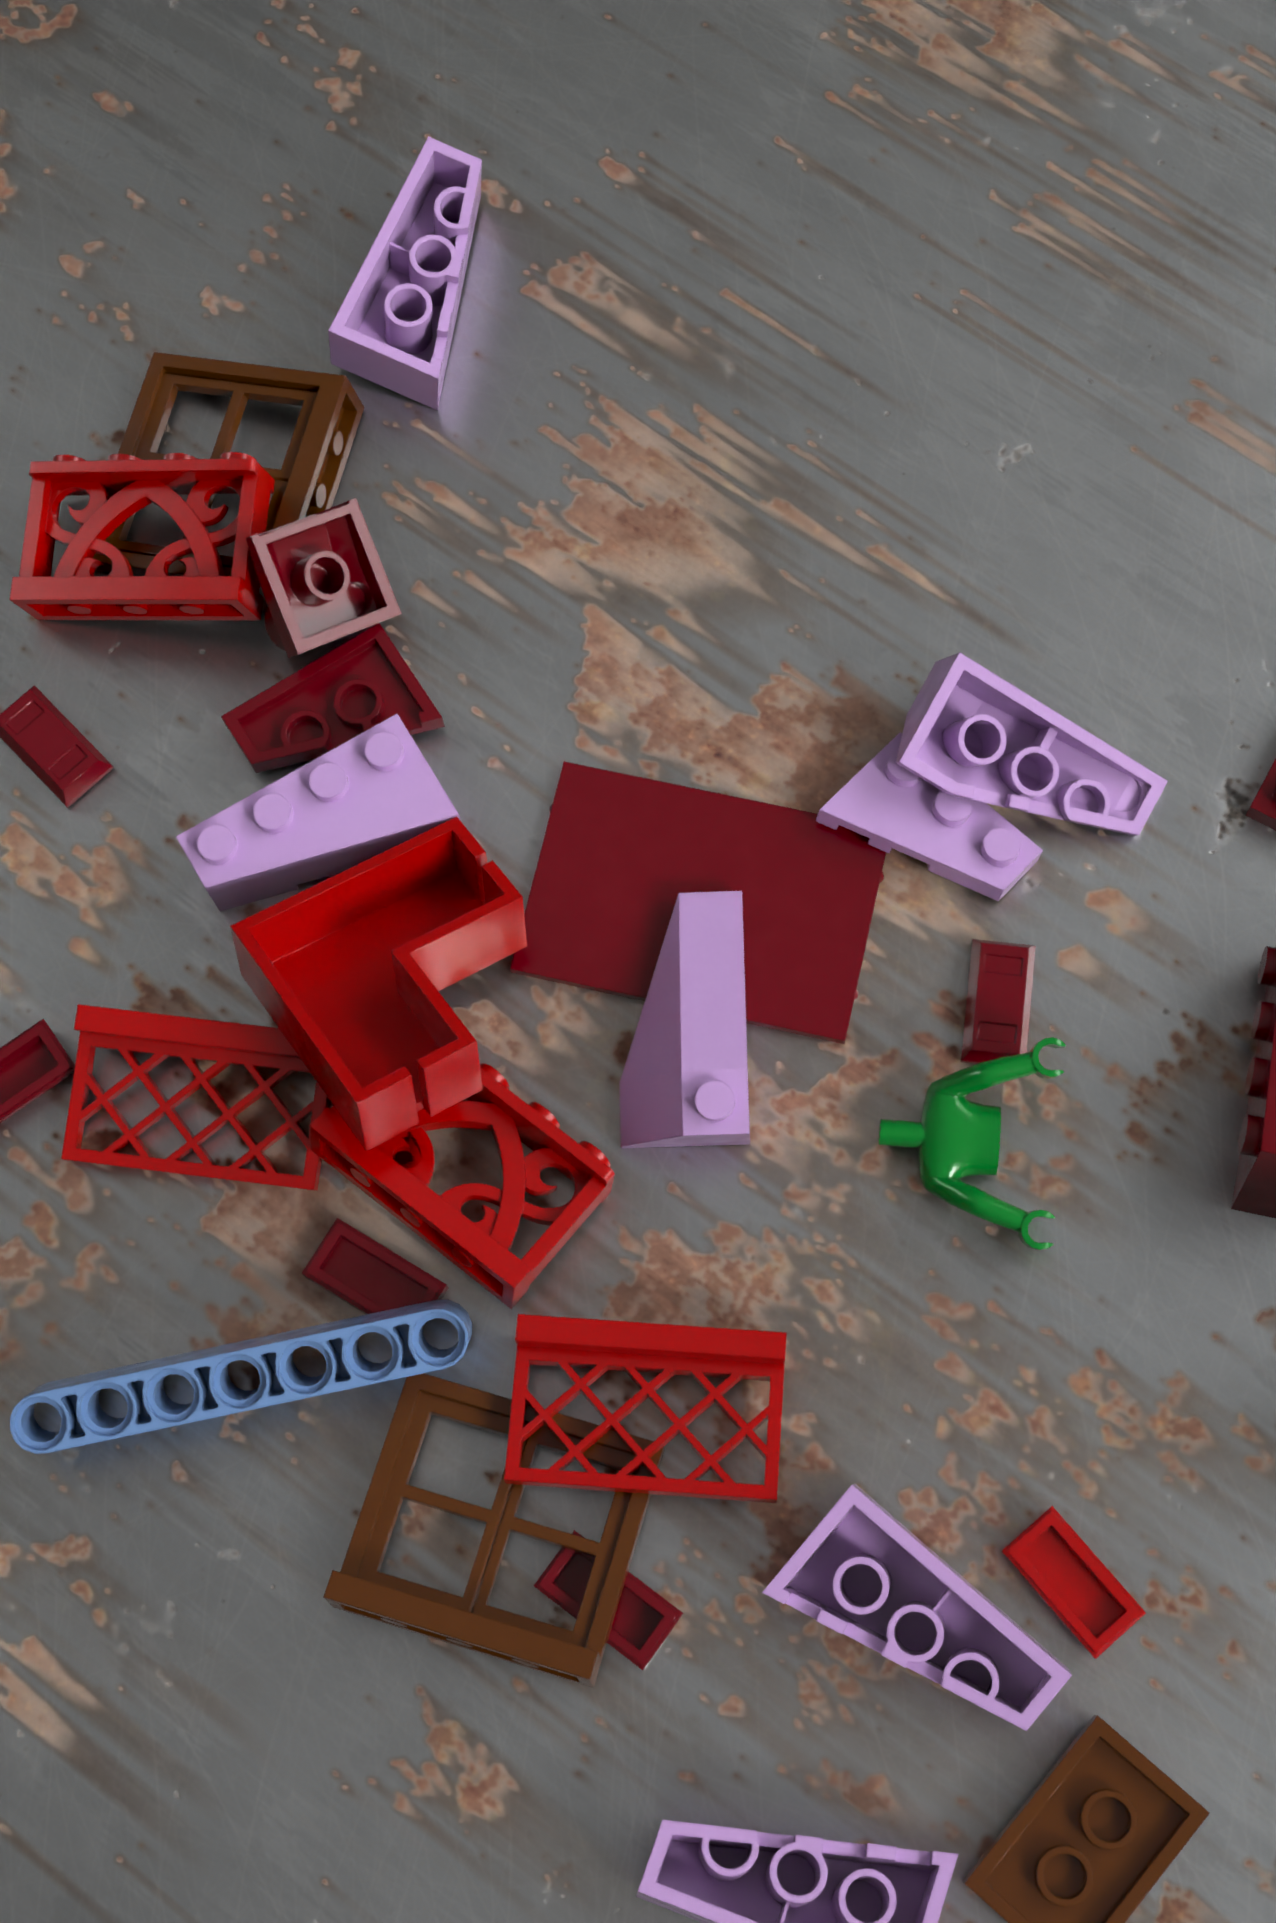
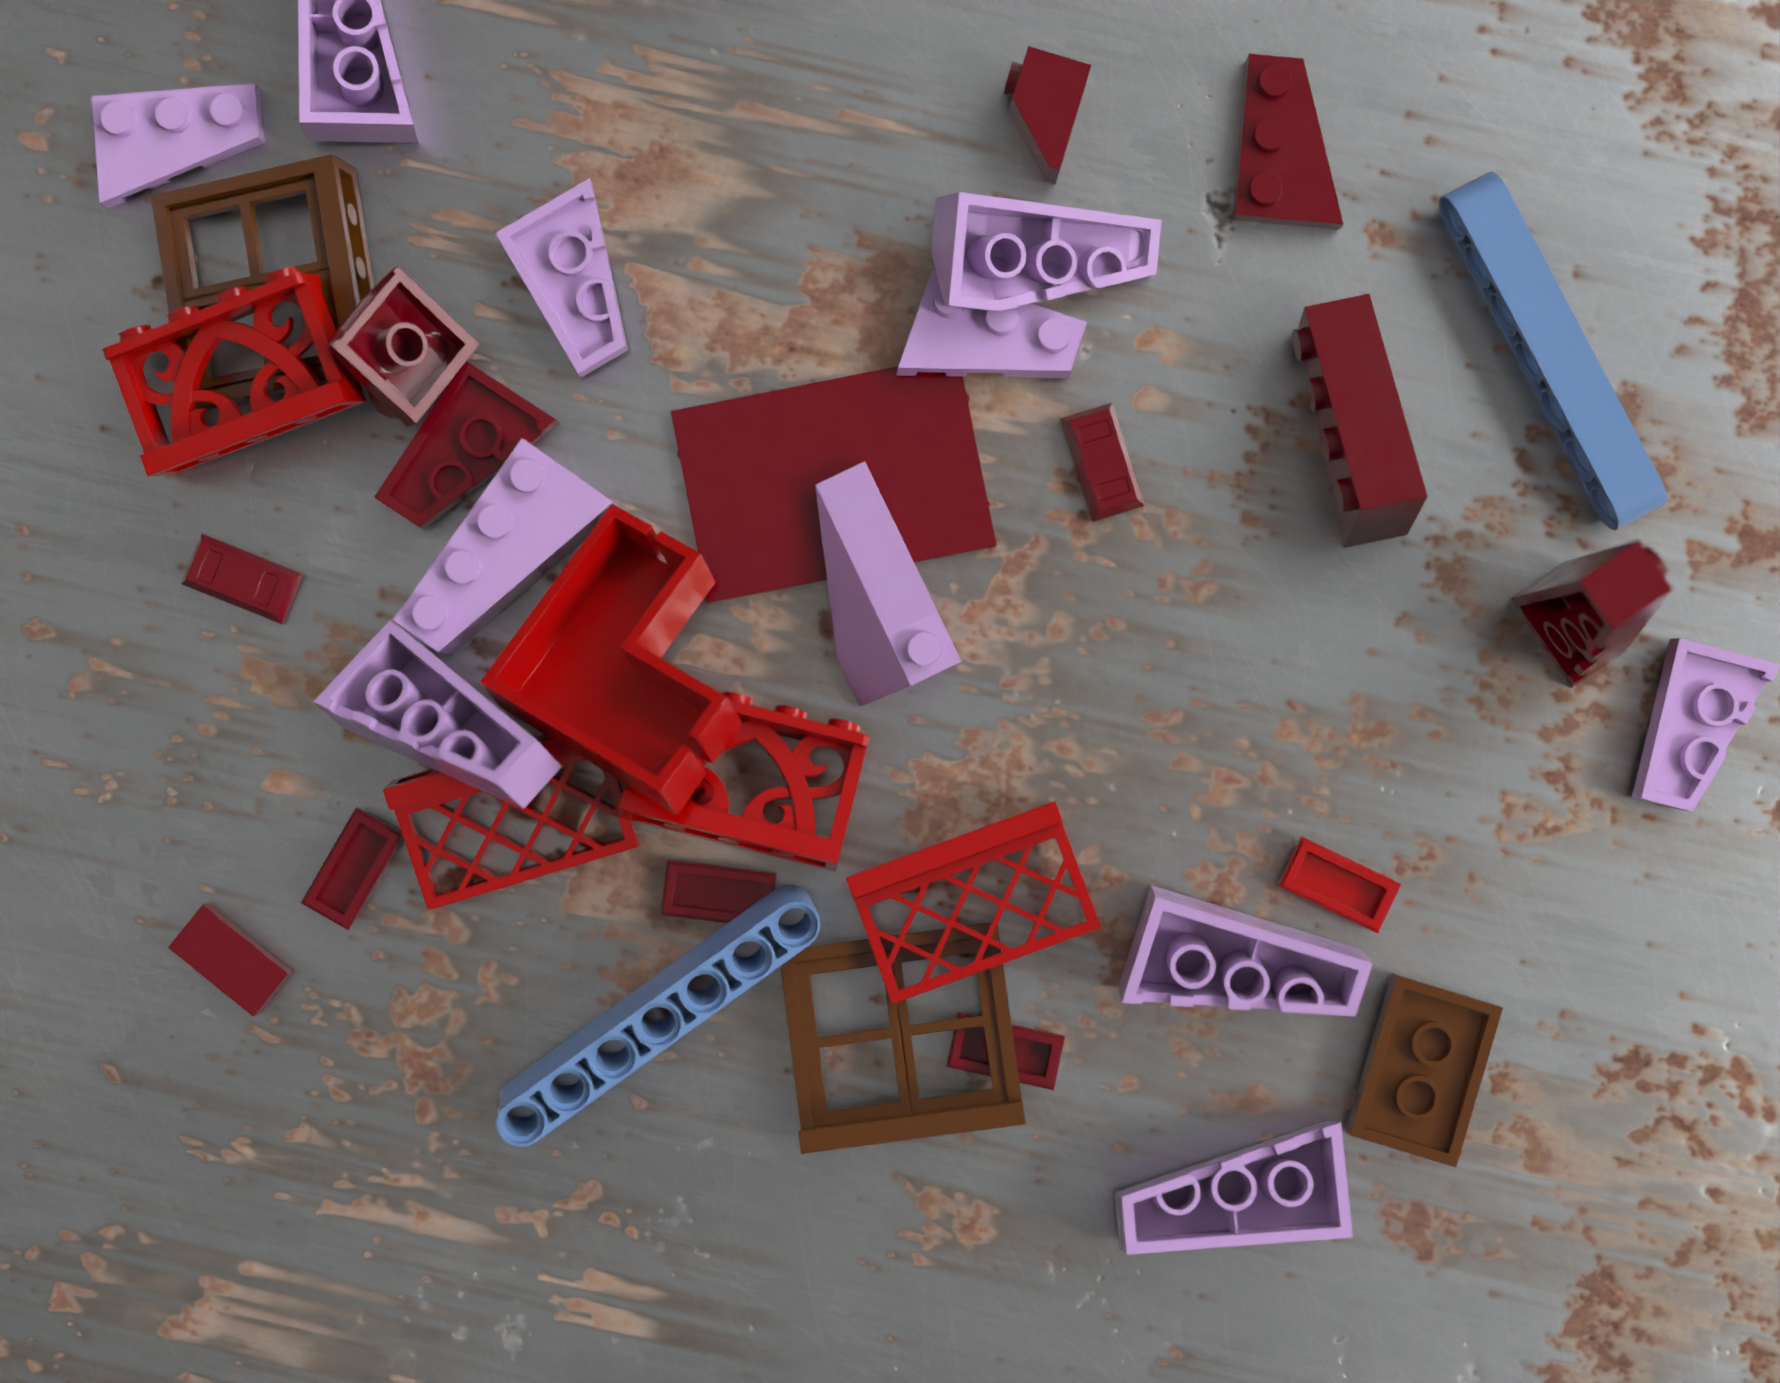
camera: 35 degrees left, 15 degrees up
green piece [878,1037,1066,1250] -> none
none -> lavender wing [92,83,265,209]
none -> lavender wedge [313,619,562,809]
none -> lavender wing [495,178,628,377]
none -> dark red slope [1003,46,1092,184]

